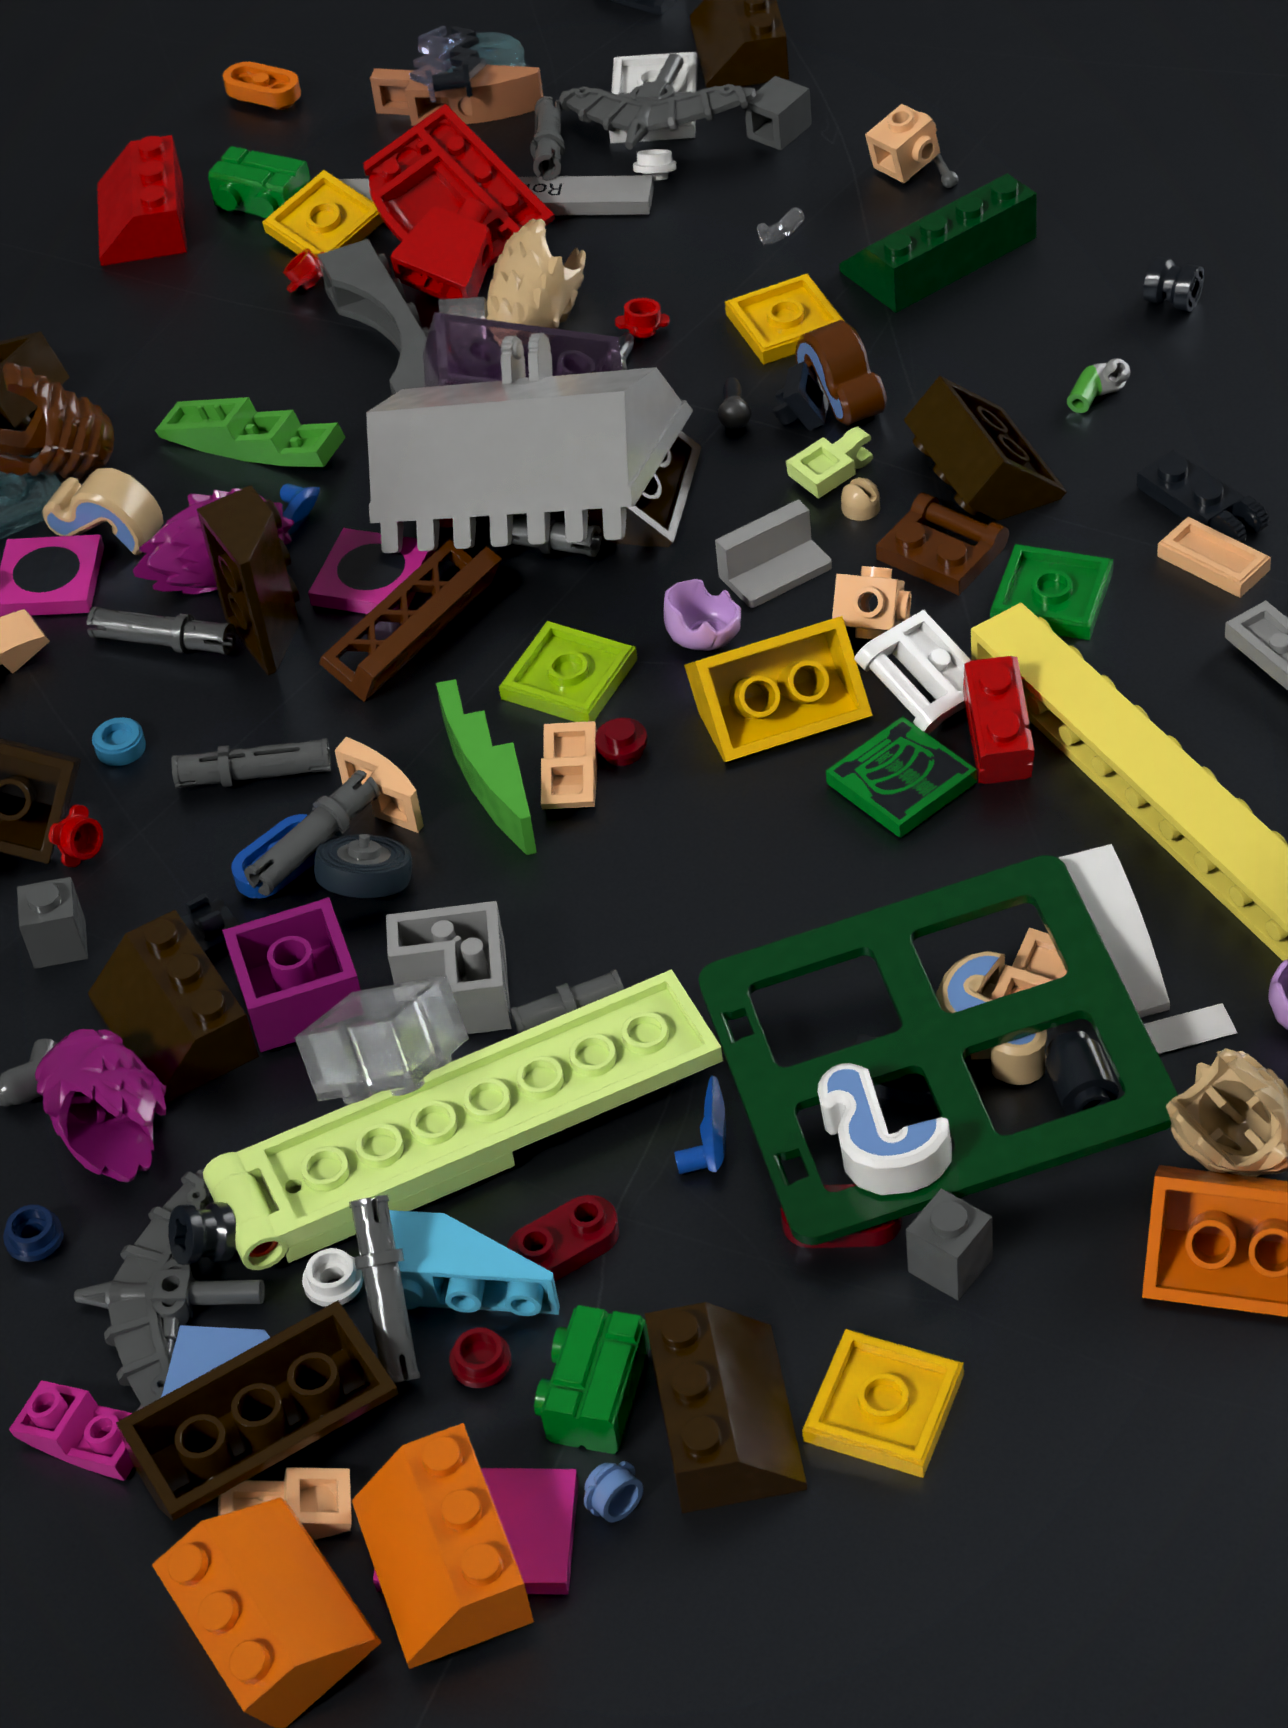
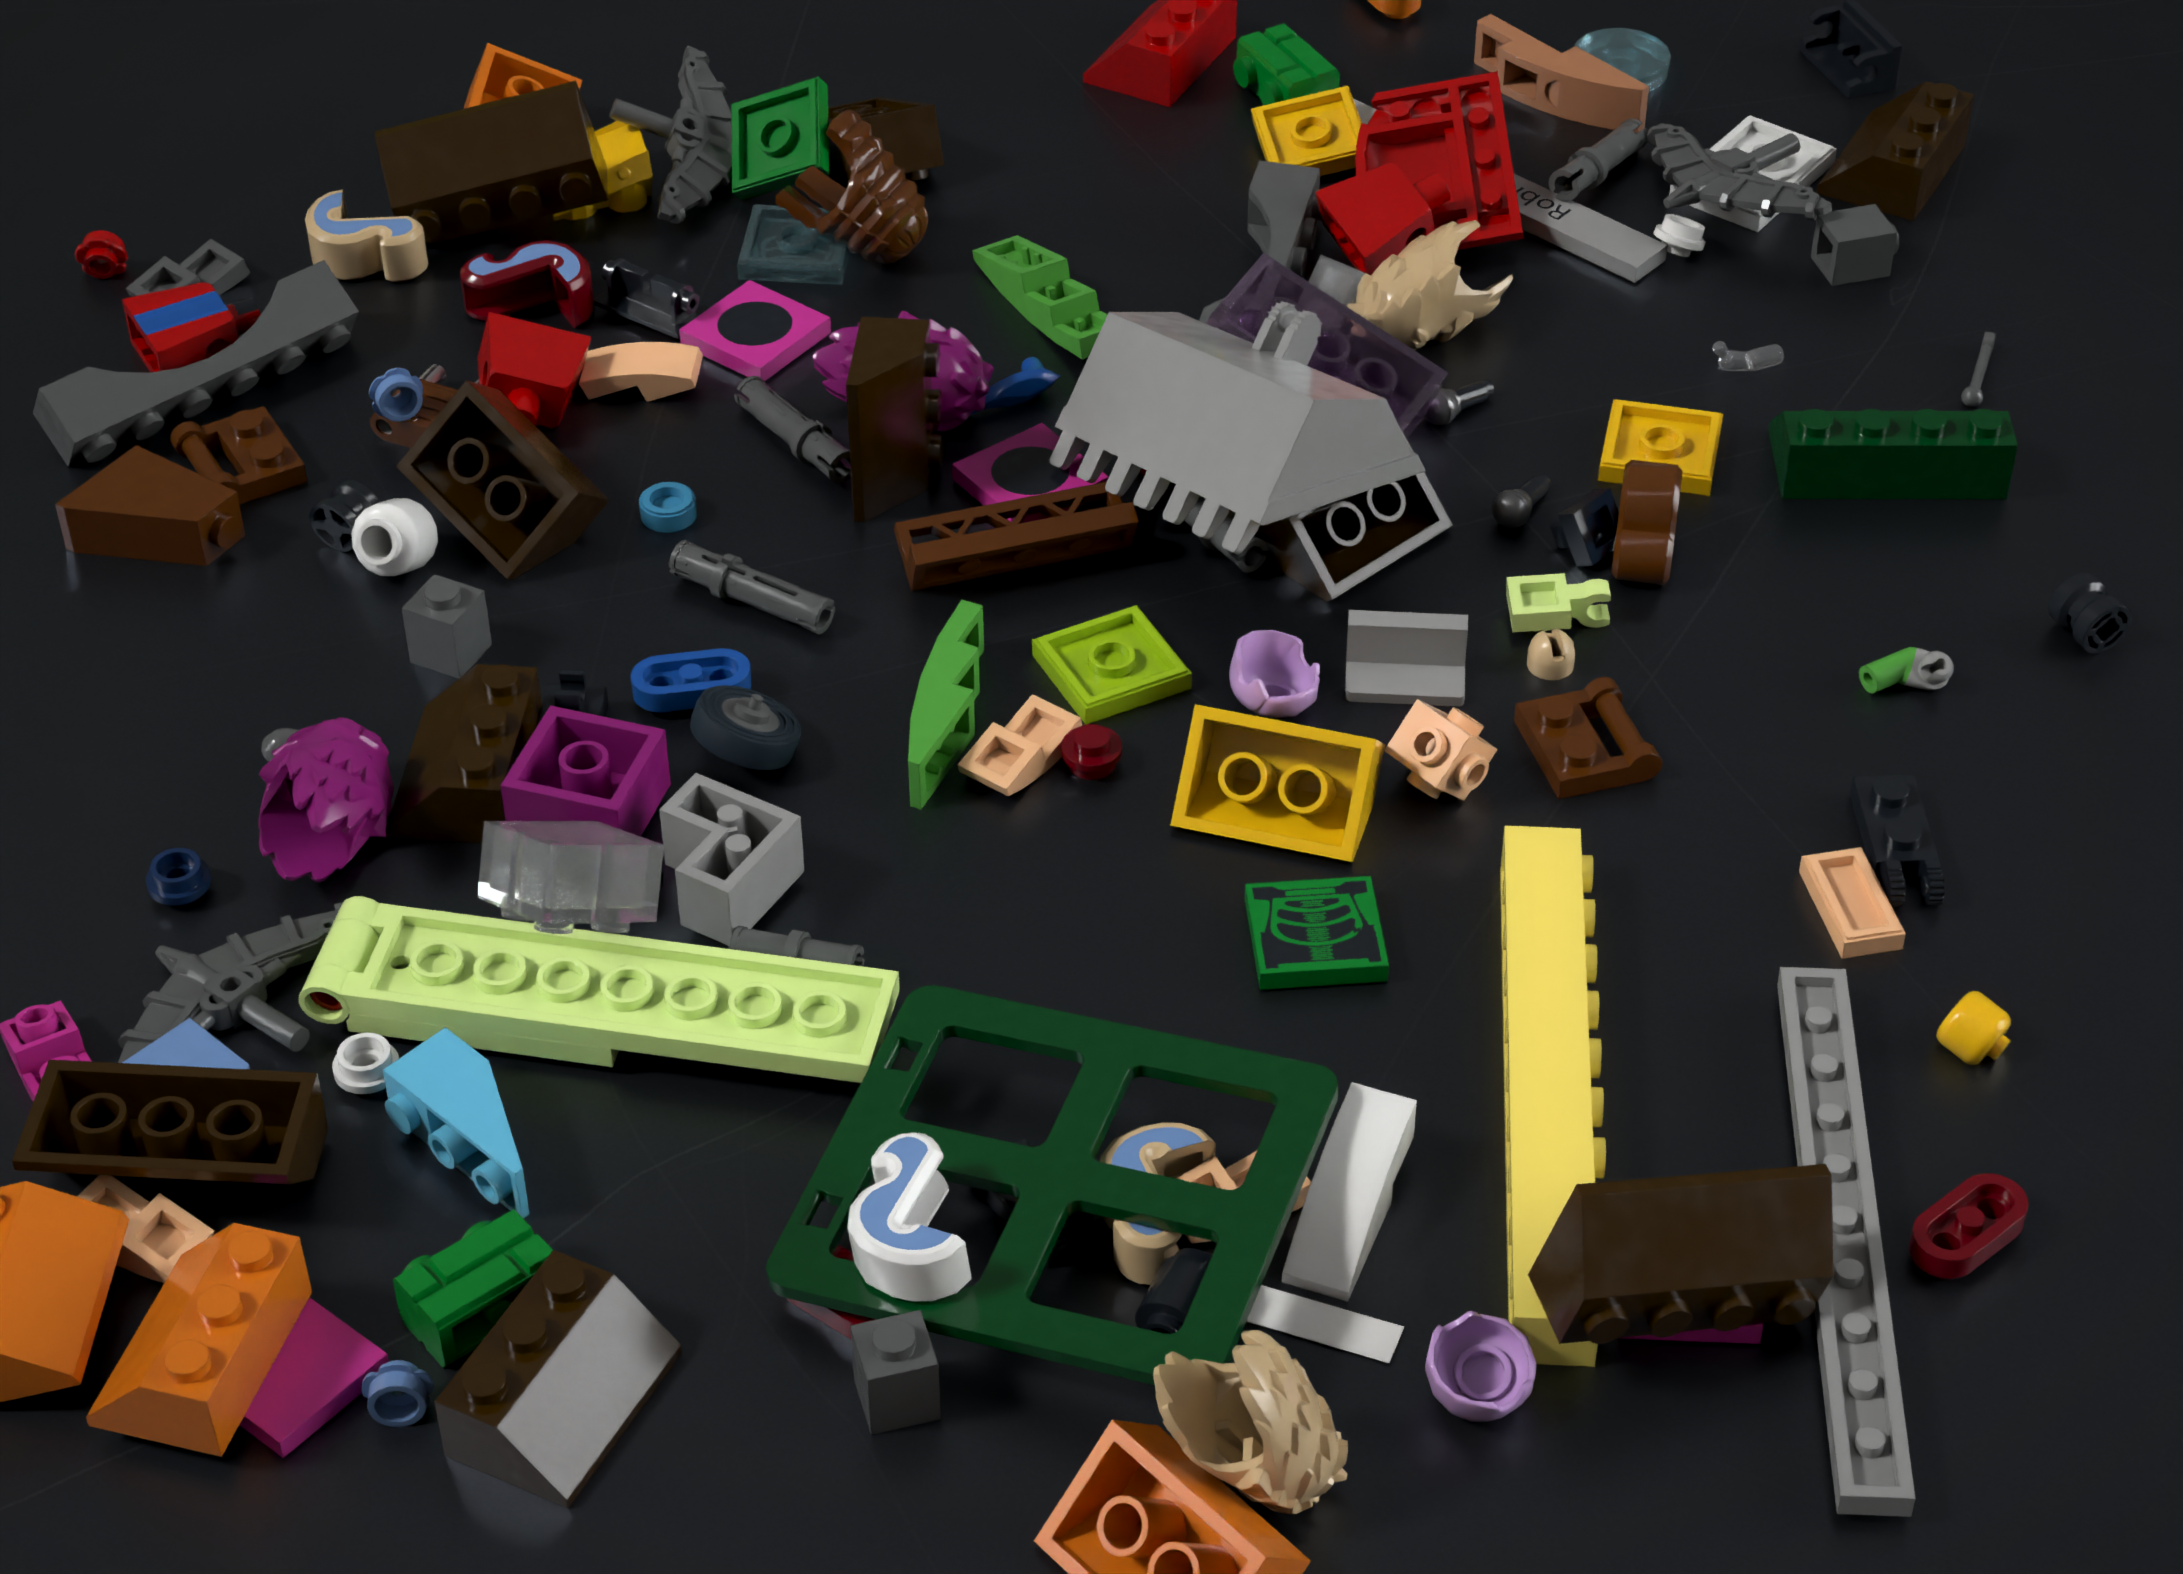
camera: 30 degrees right, 5 degrees down
tan animal [43,468,163,555] -> none
red plate [48,804,103,867] -> none
black wheel [168,1202,236,1265] -> none
dark grey pin [244,770,380,896] -> none
red plate [283,248,325,293] -> none
light nougat slope [335,737,424,833] -> none
dark grey pin [349,1195,421,1383] -> none
piece [409,26,486,102] -> none
dark red plate [449,1327,512,1388] -> none
dark red plate [507,1195,619,1282] -> none
red plate [615,298,670,338] -> none
blue bar [674,1075,726,1175] -> none
yellow tile [802,1329,964,1478] -> none
white plate [854,610,971,734] -> none
light nougat brick [865,104,940,183] -> none
dark brown slope [904,376,1067,521] -> none
red brick [963,656,1034,784] -> none
green tile [990,544,1113,640] -> none

